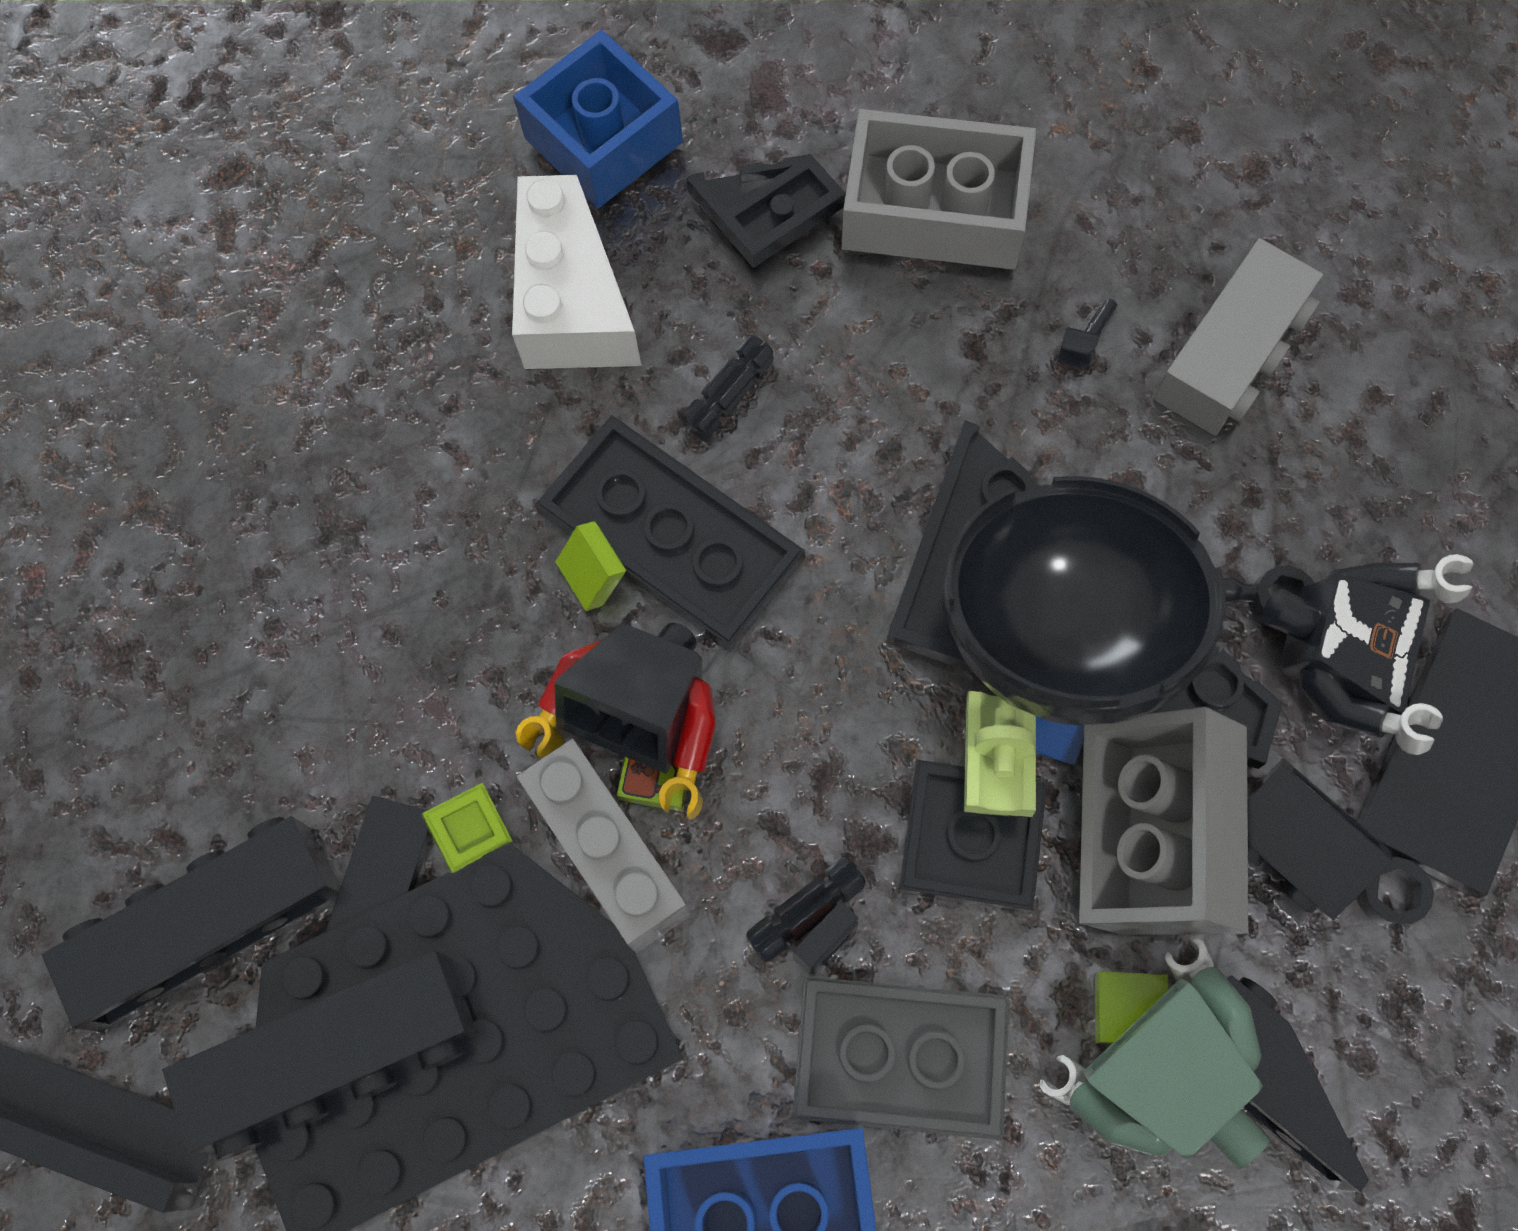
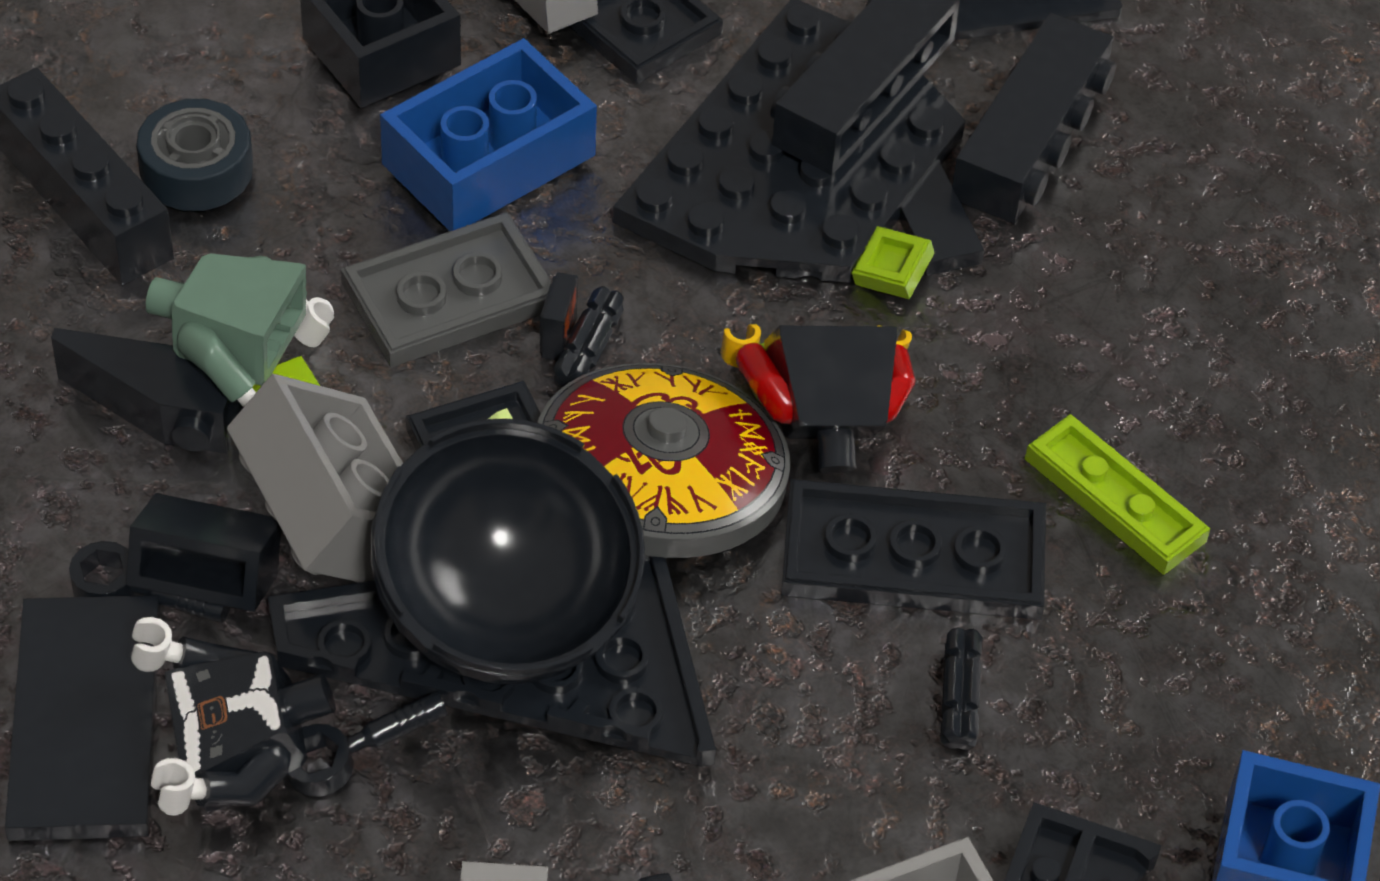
camera: 140 degrees right, 20 degrees down
white wedge [512,175,642,369] -> none
light grey brick [516,738,691,954] -> none
lime tile [555,521,626,611] -> none
none -> dish [537,363,790,558]
none -> lime tile [1025,414,1211,575]

